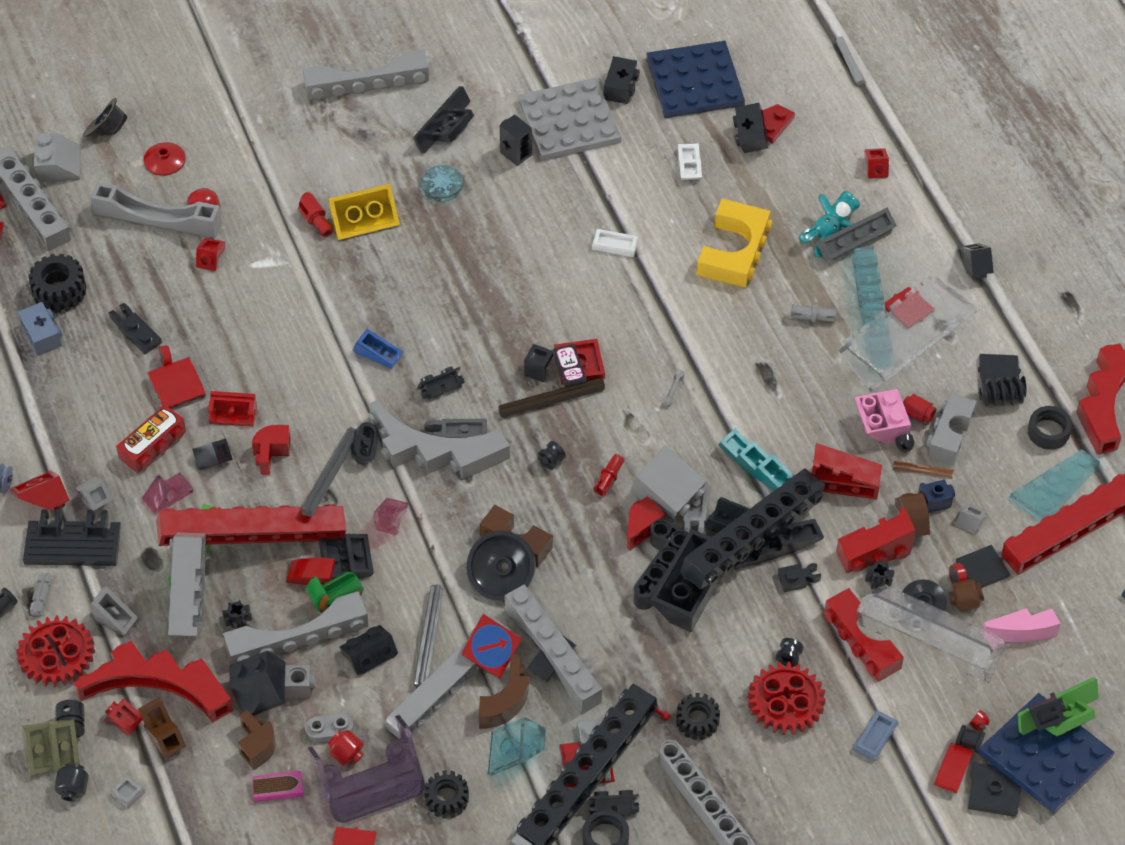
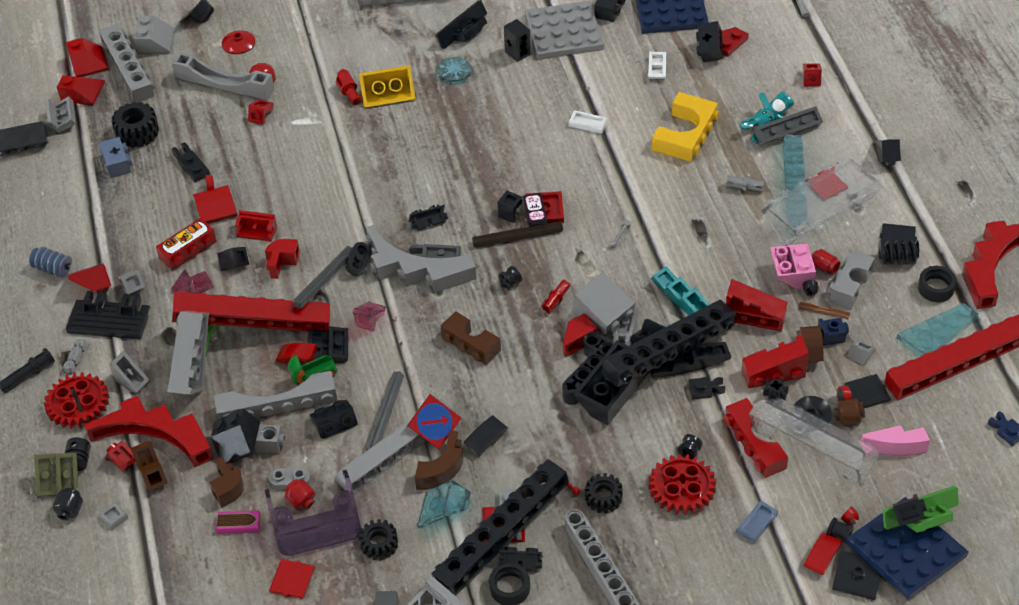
camera: 10 degrees right, 5 degrees down
black gear [222,600,252,630] -> none
blue slope [353,329,403,369] -> none
black dish [467,531,536,601] -> none
light grey arch [505,584,602,714] -> none

